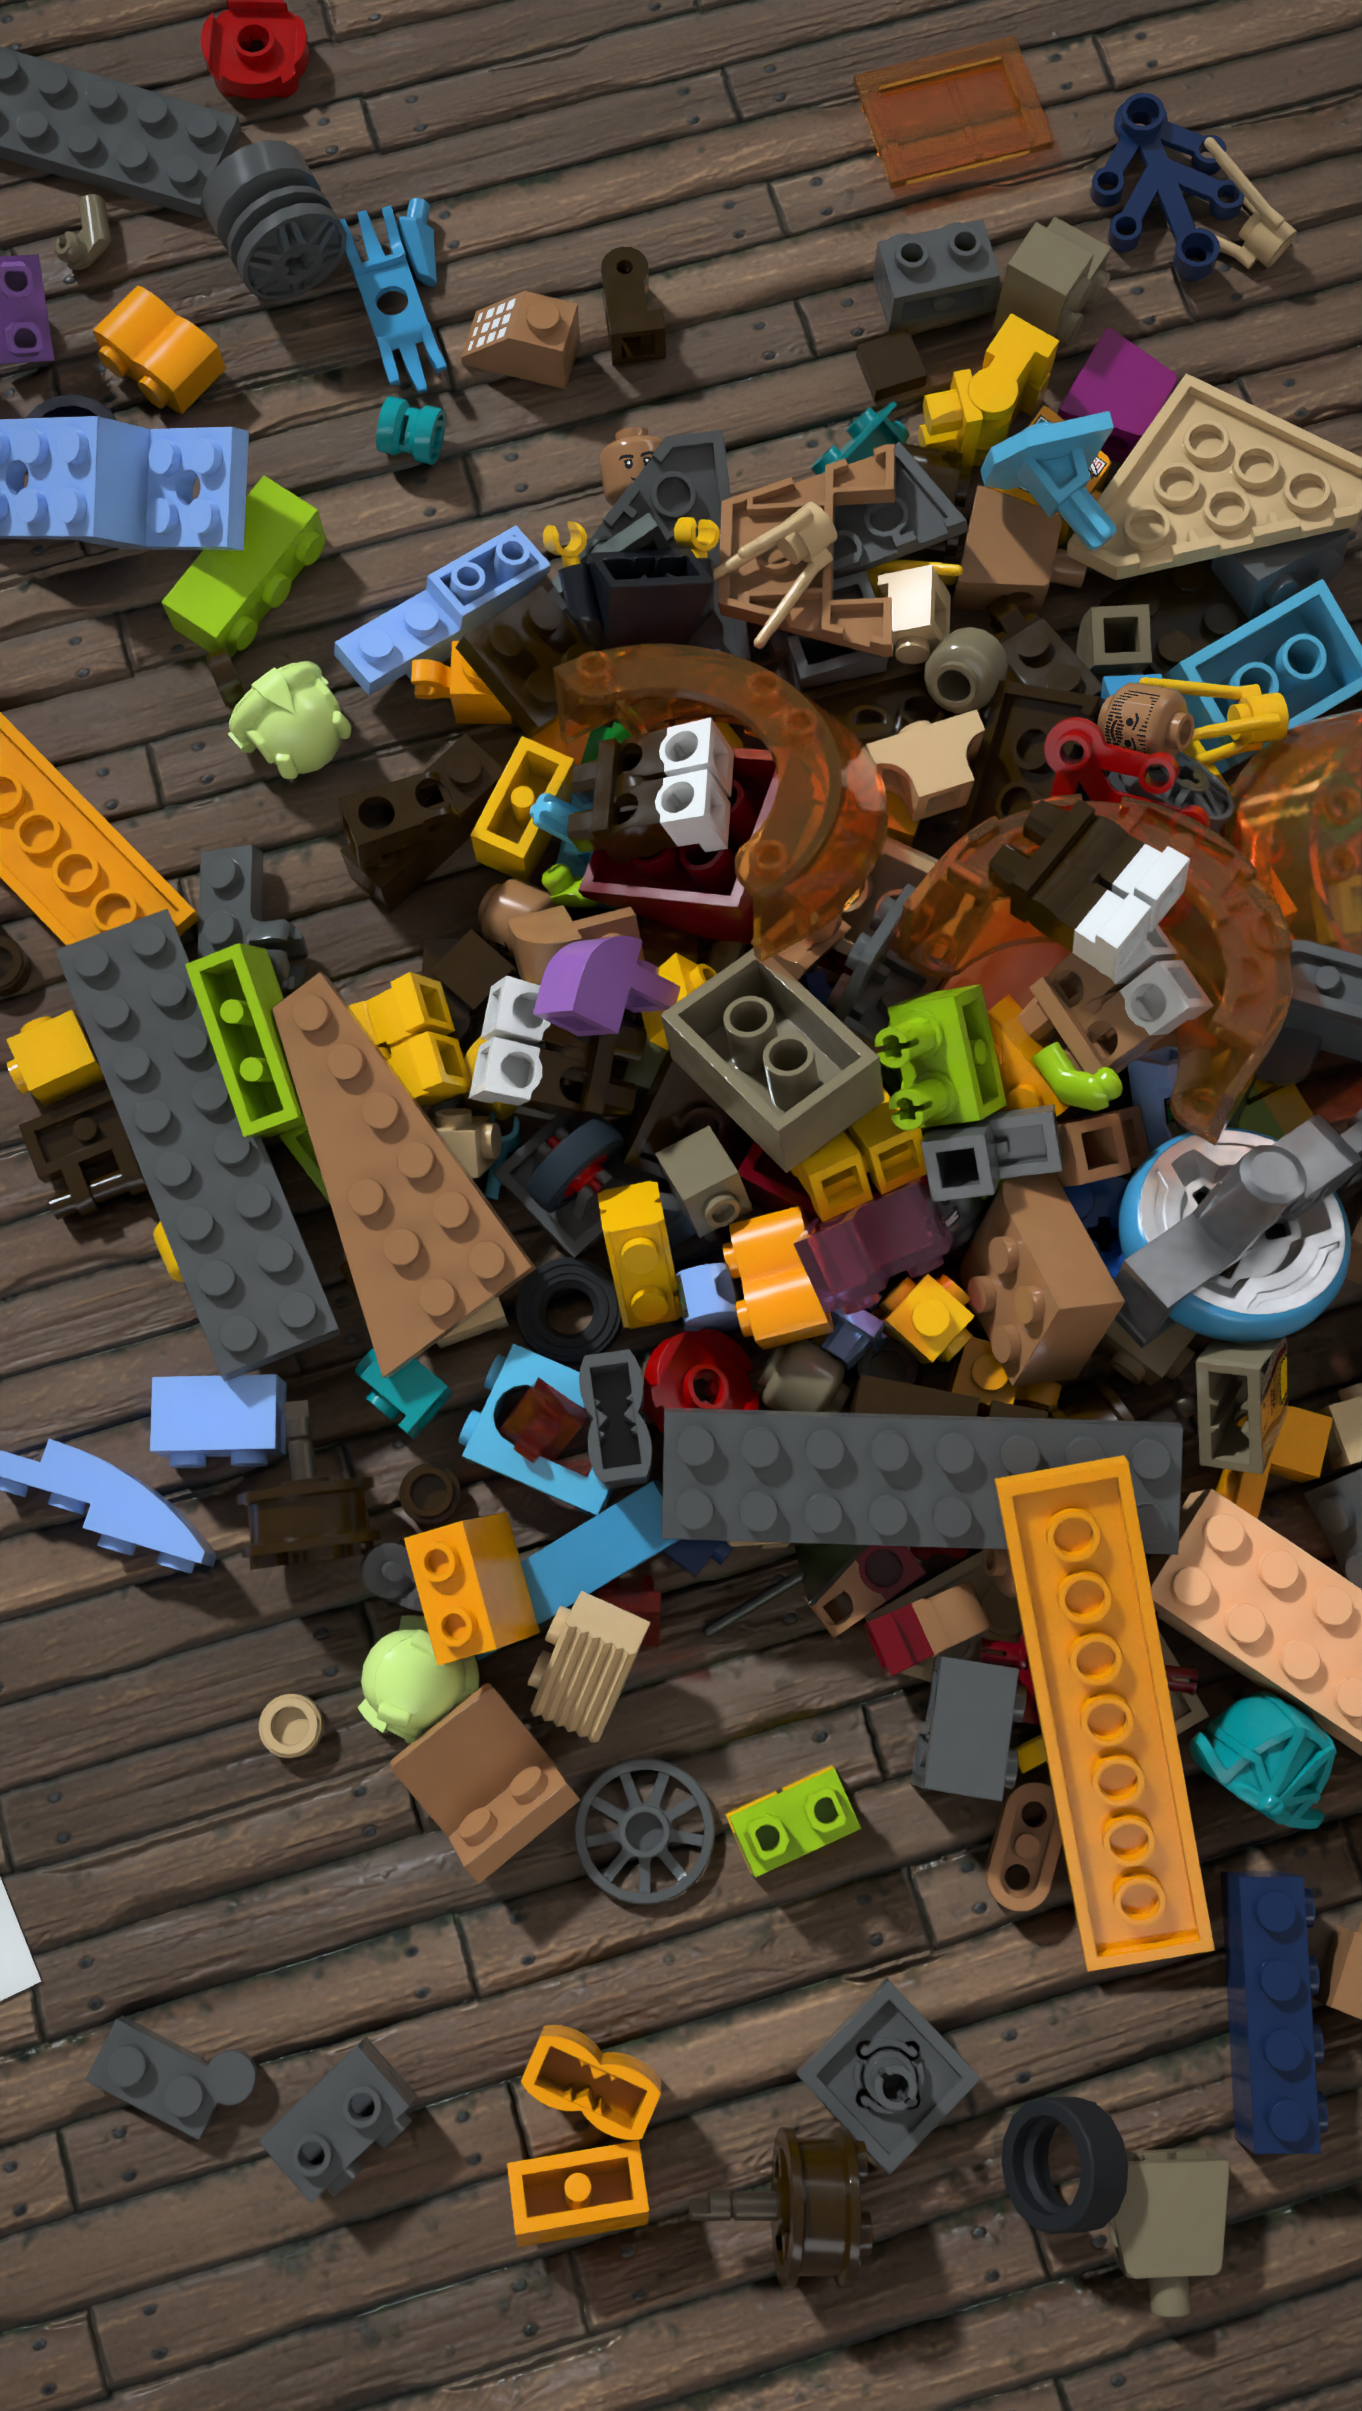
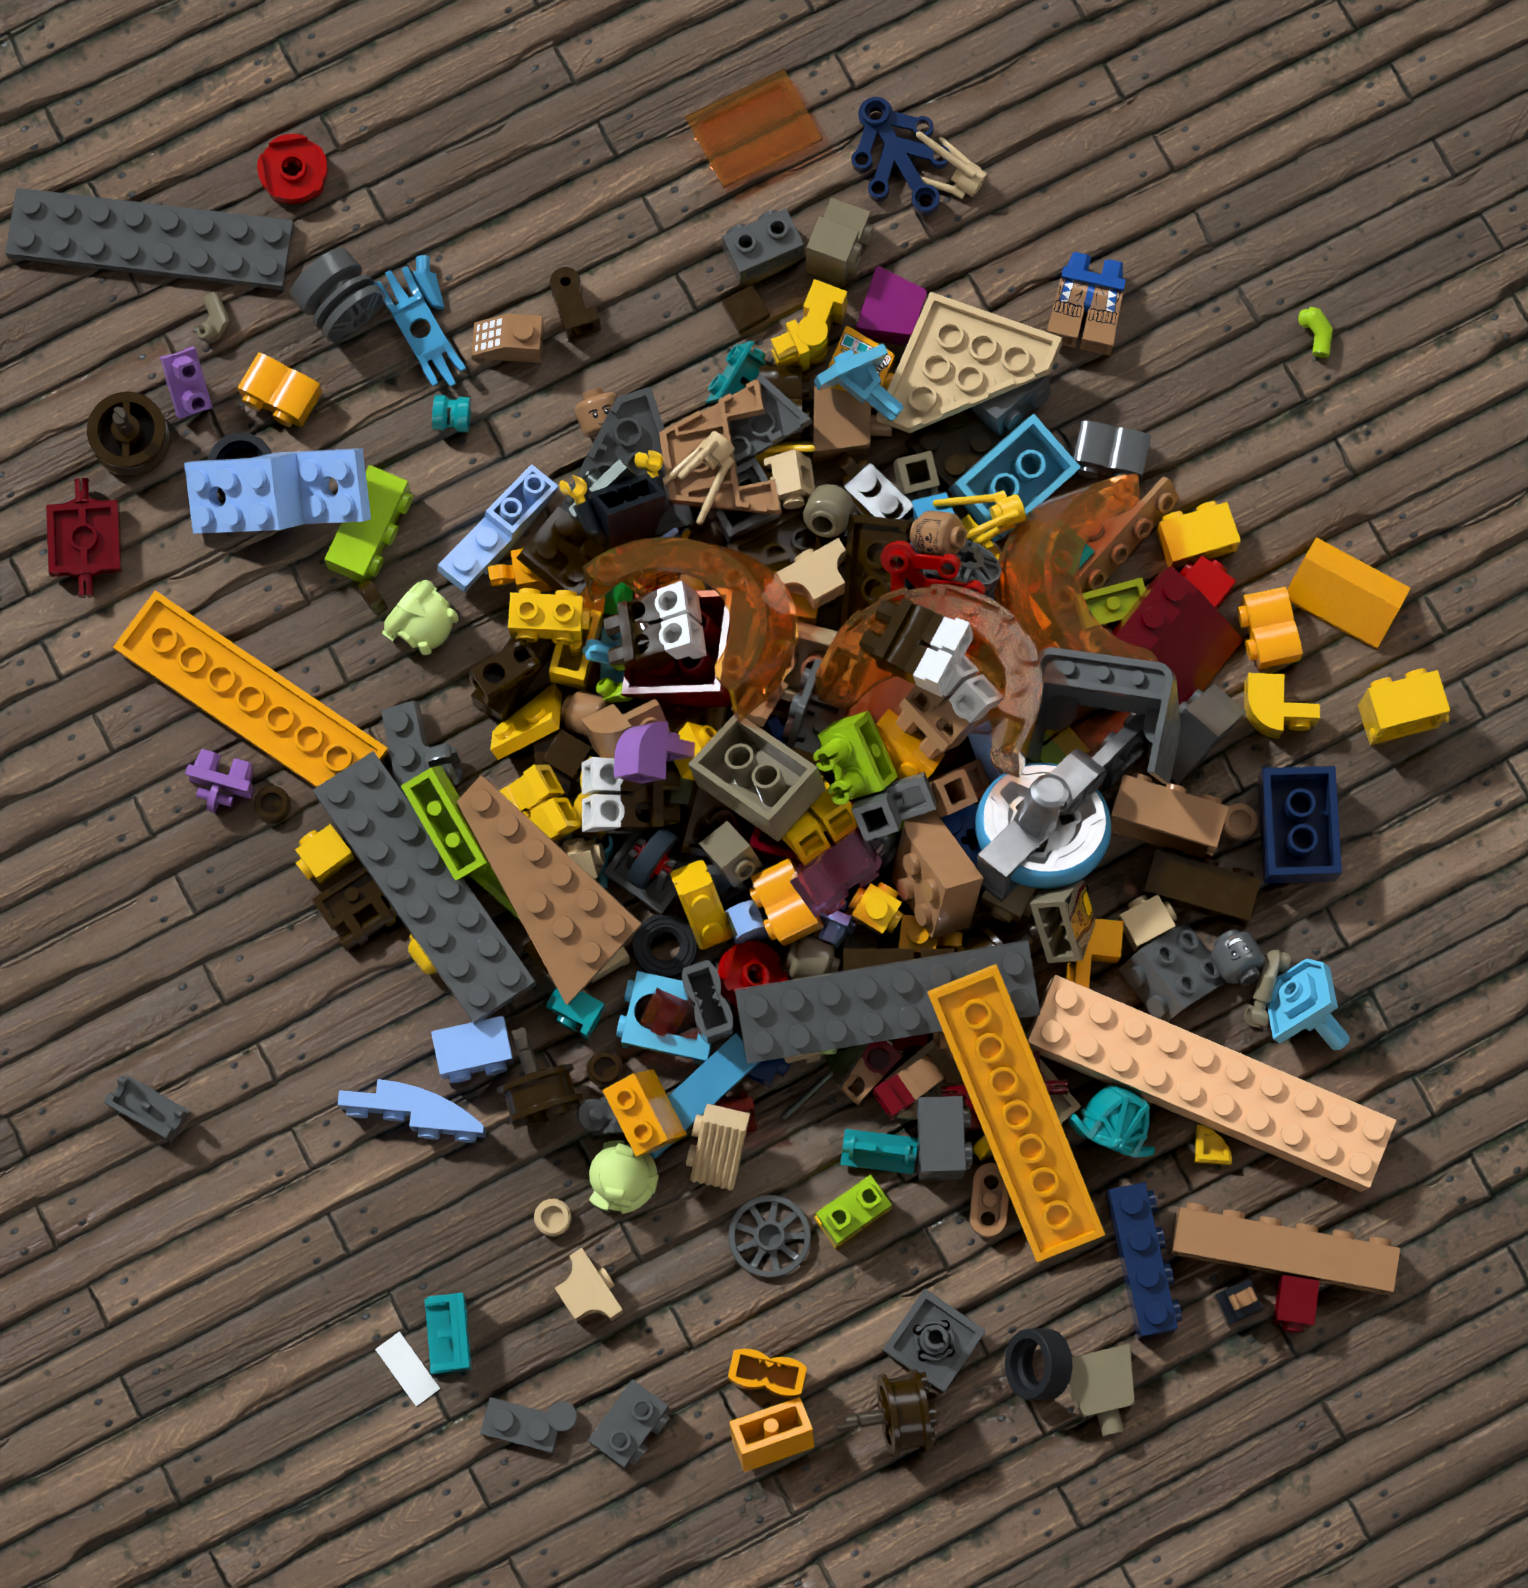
camera: 10 degrees left, 0 degrees up
medium nougat bracket [390,1683,580,1884] -> none
lime arm [1032,1042,1123,1111] -> none
none -> teal hinge [424,1293,472,1374]
none -> yellow wing [490,683,562,760]
none -> yellow brick [508,588,591,645]
none -> tan brick [555,1248,624,1322]
none -> teal hinge [840,1129,918,1174]

